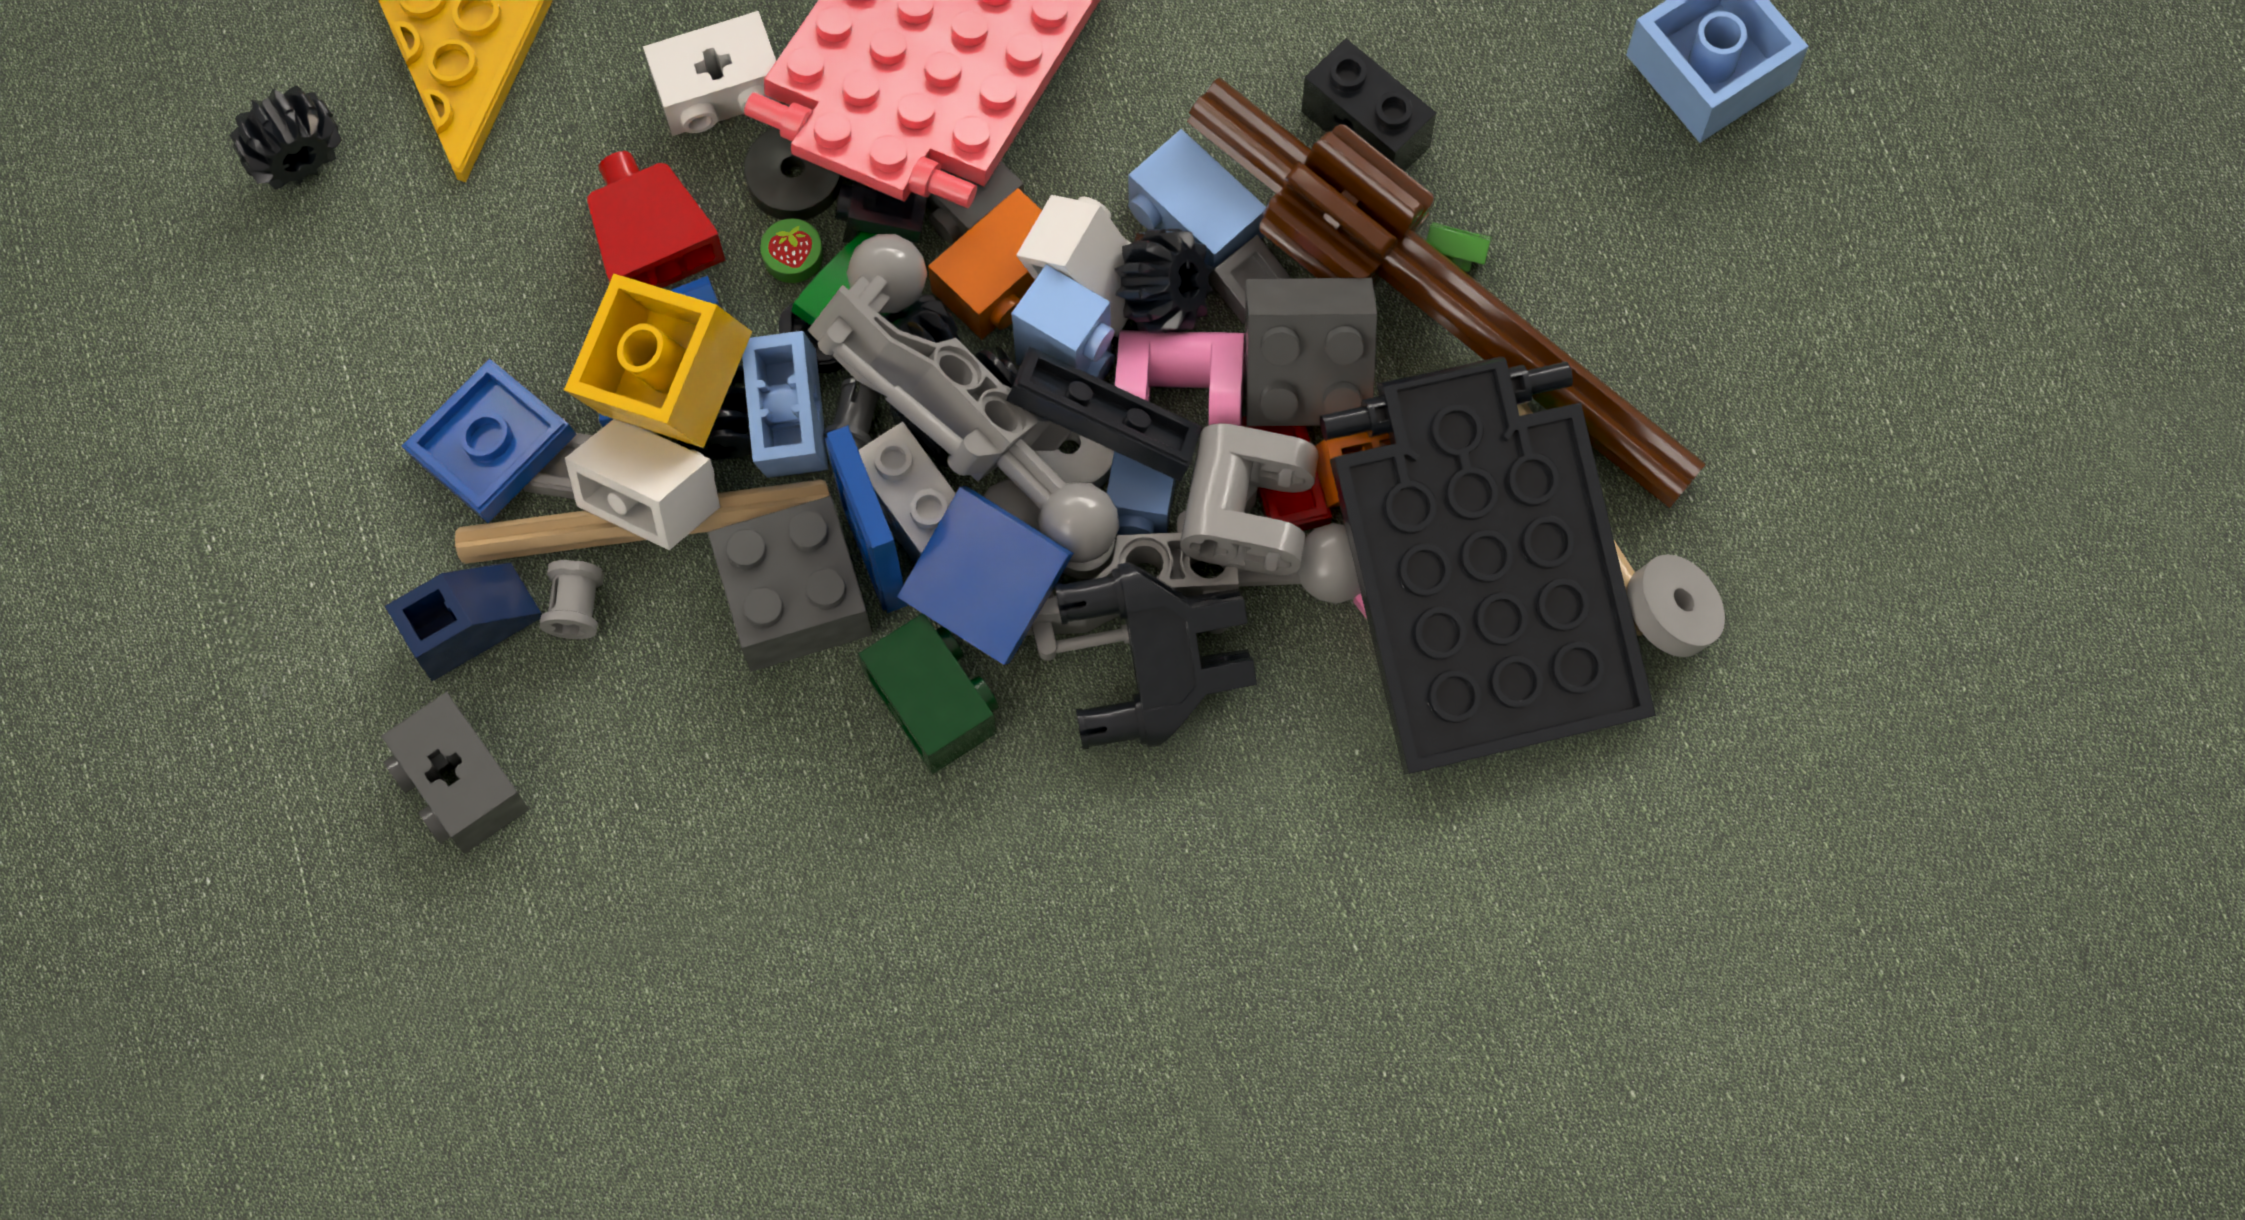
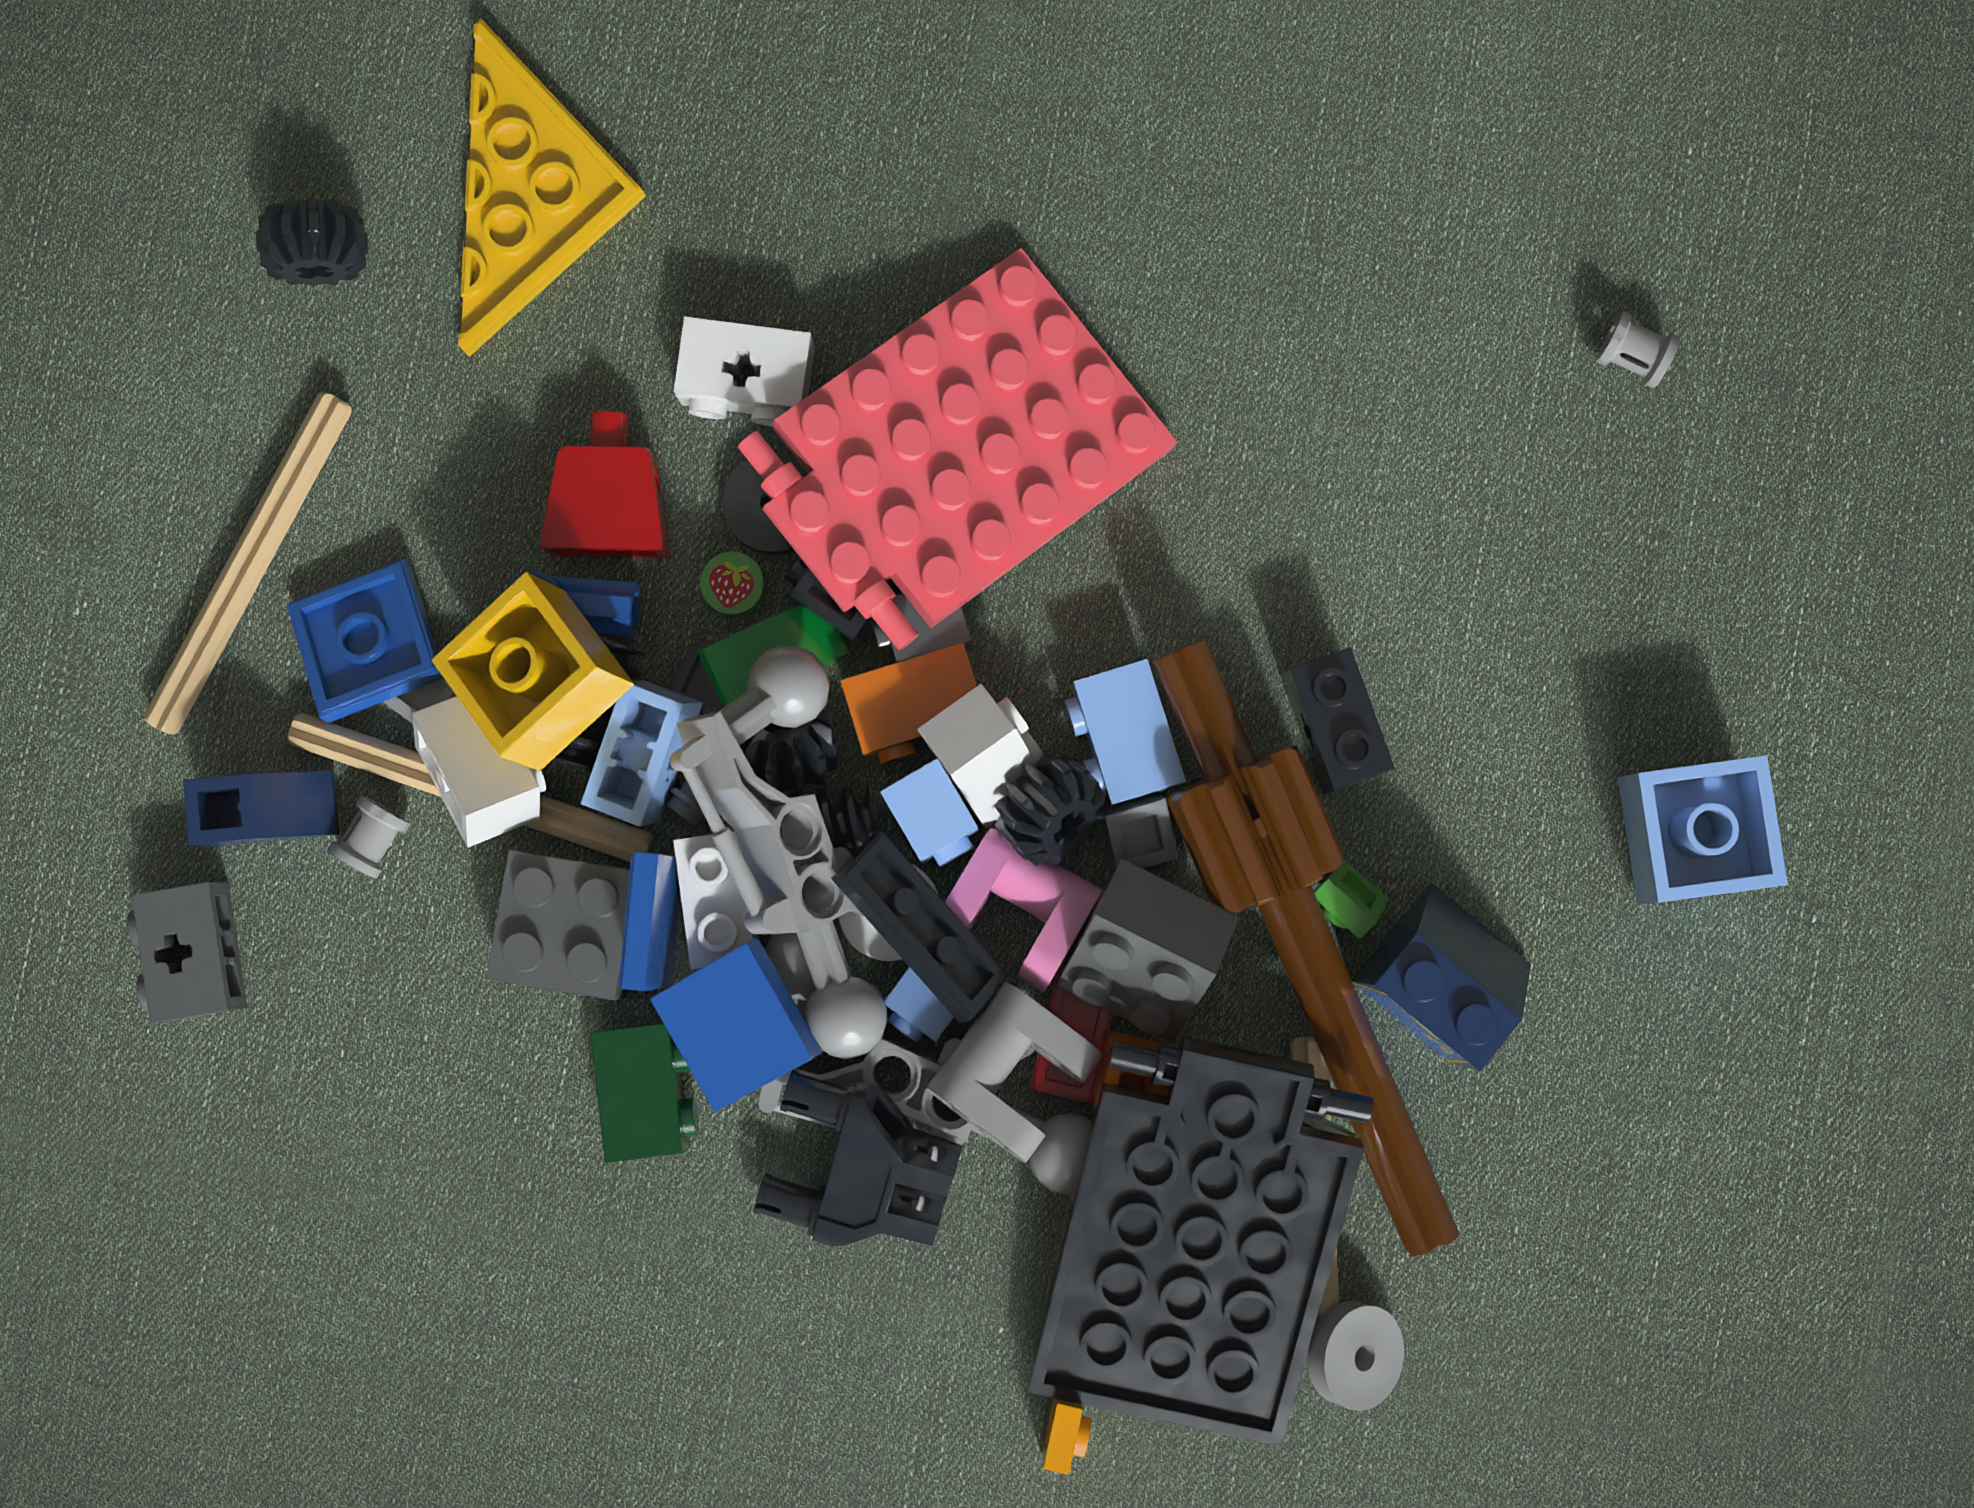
camera: 25 degrees right, 15 degrees up
none -> tan axle [144,392,352,735]
none -> light orange plate [1042,1398,1092,1475]
none -> slope [1351,883,1531,1072]

